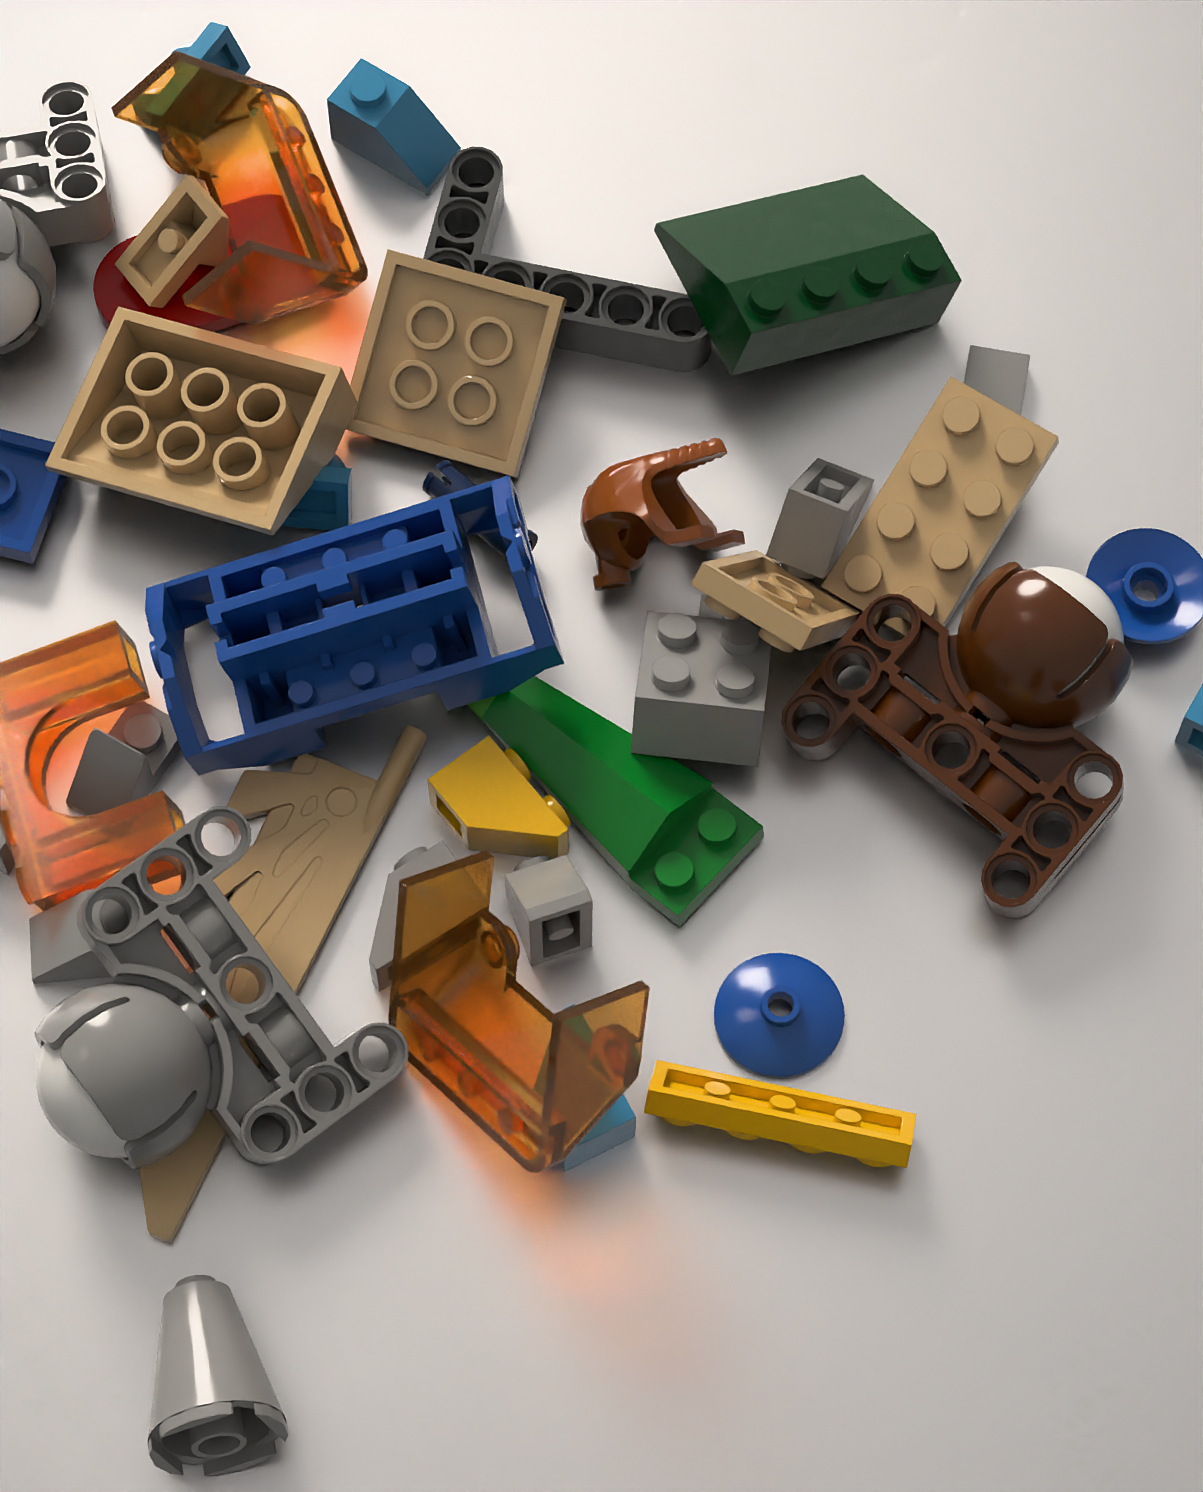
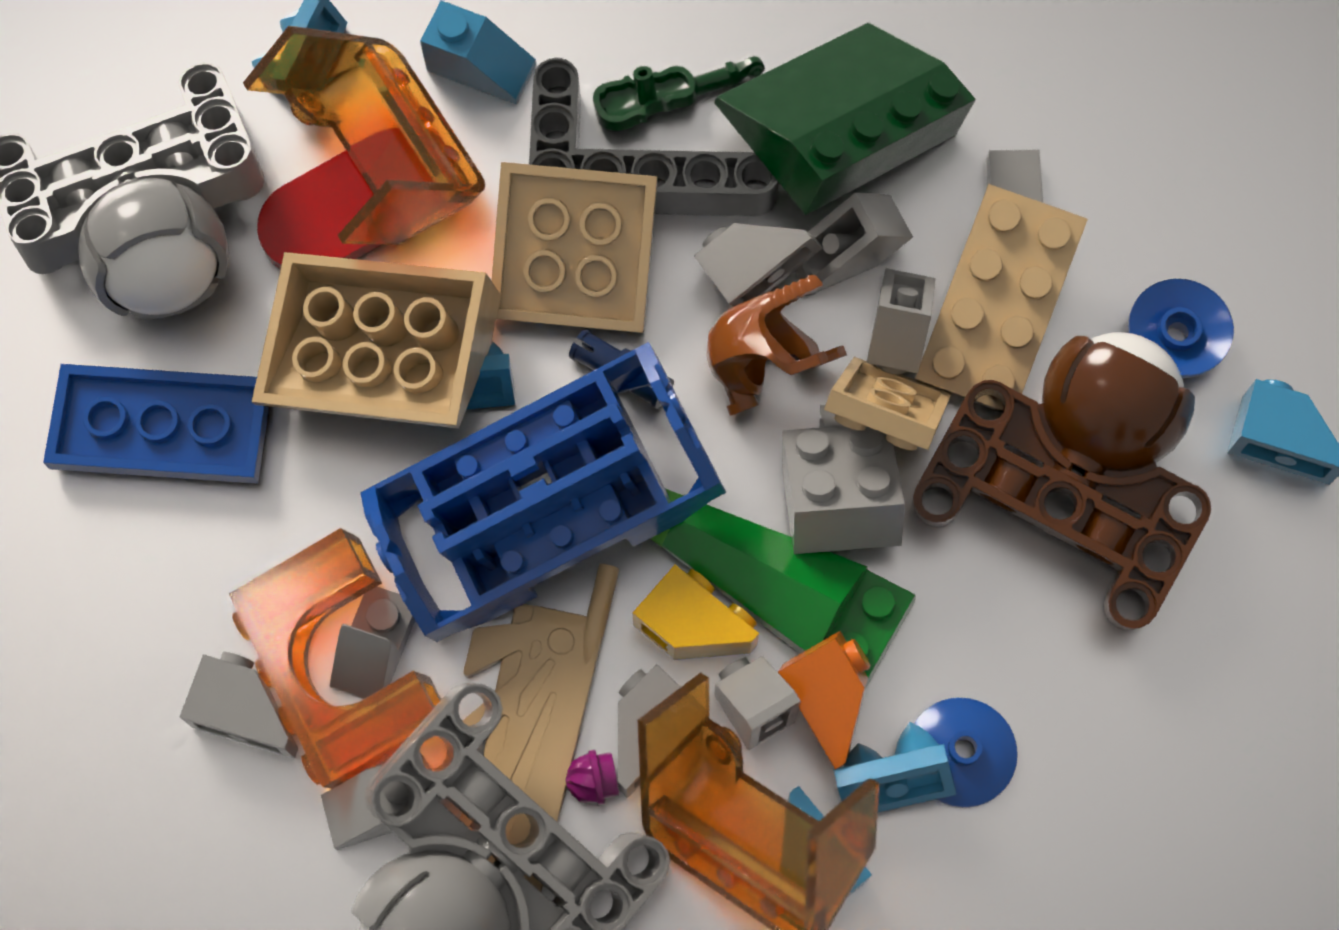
camera: 10 degrees left, 5 degrees up
tan slope [115,175,229,308] -> none
yellow plate [644,1060,916,1168] -> none
none -> magenta plate [565,749,619,806]
none -> dark green piece [593,56,765,131]
none -> light grey slope [694,223,823,307]
none -> orange slope [778,631,870,769]
none -> light grey slope [795,192,913,294]
none -> dark azure tile [834,722,957,820]

